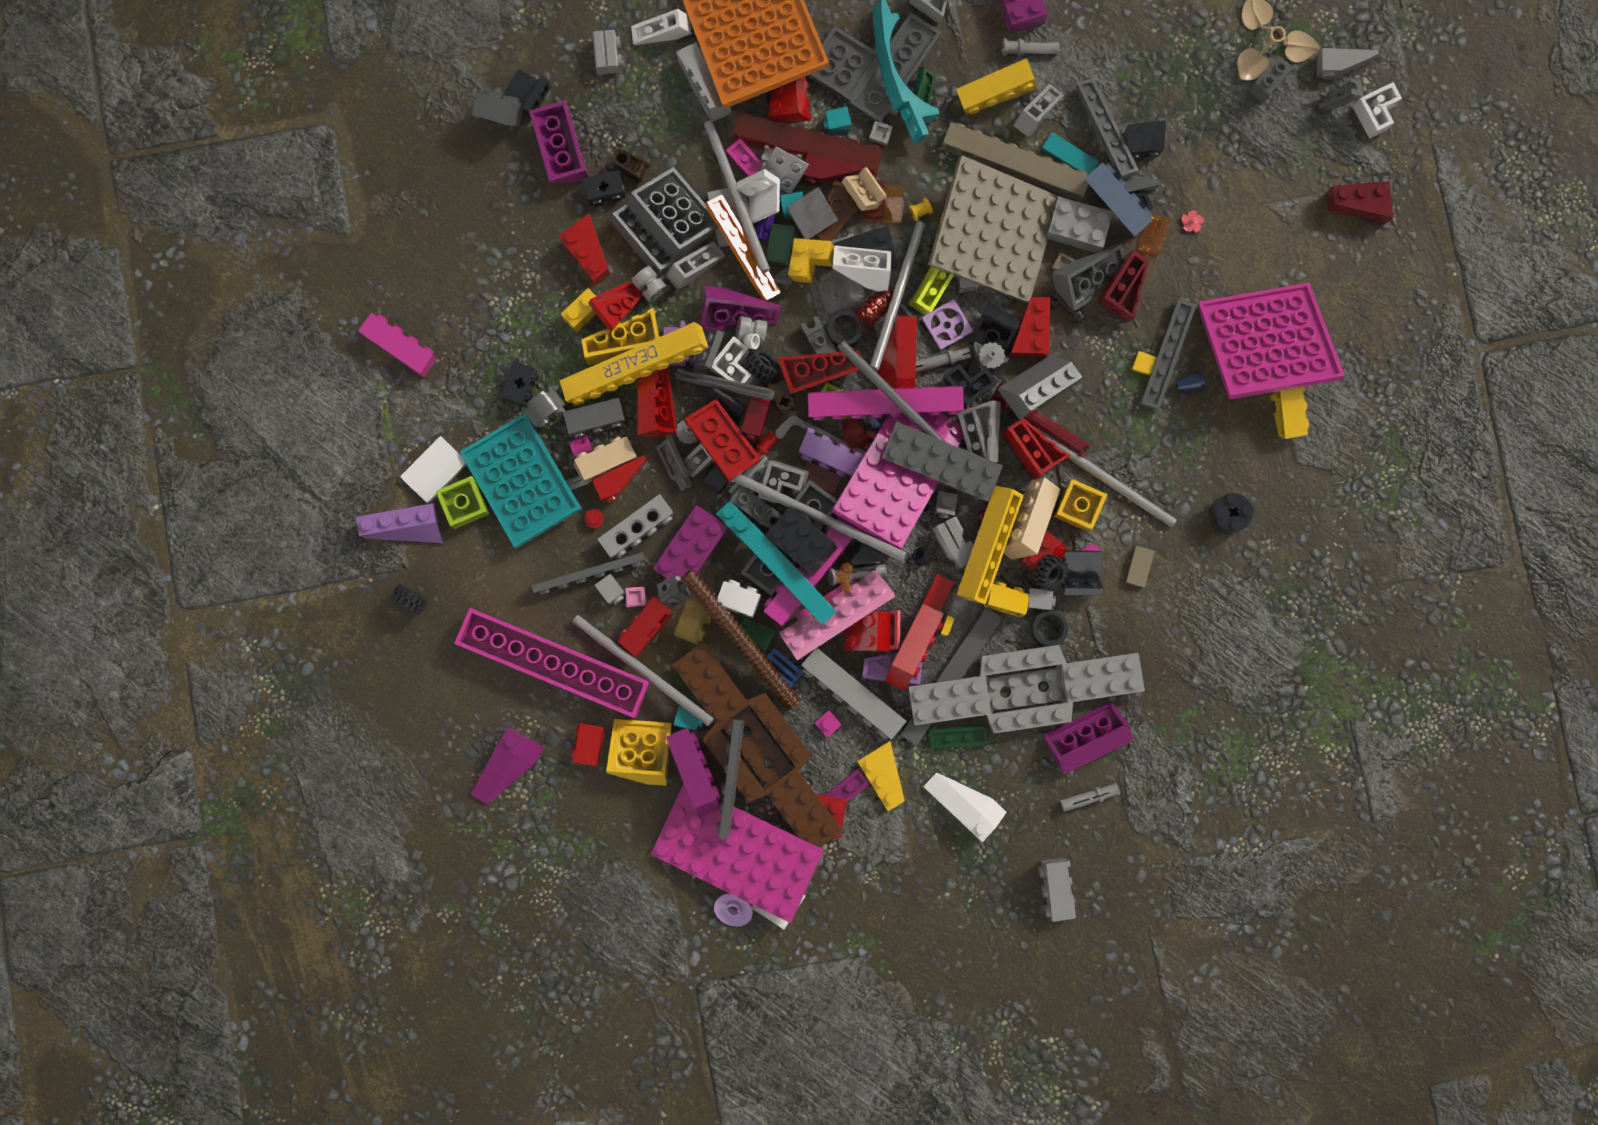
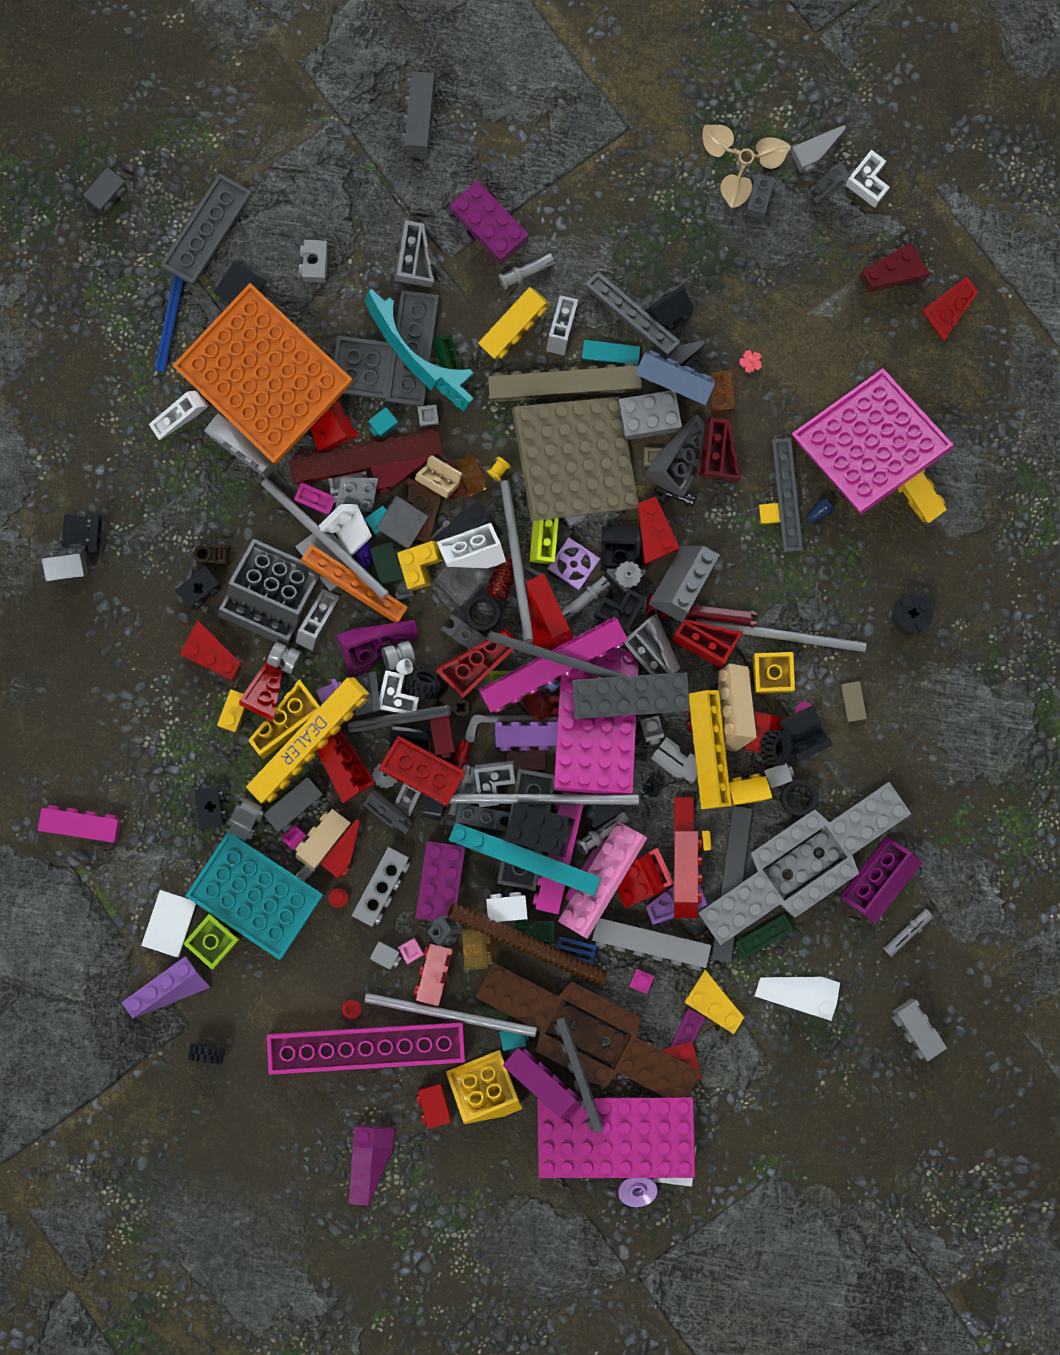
camera: 25 degrees left, 0 degrees up
magenta slope [529,100,589,183] -> none
dark grey plate [532,552,646,595] -> none
light grey brick [592,30,622,75] -> none
clear orange arm [837,563,853,593] -> none
none -> red plate [342,1000,361,1019]
none -> red wing [921,277,978,341]

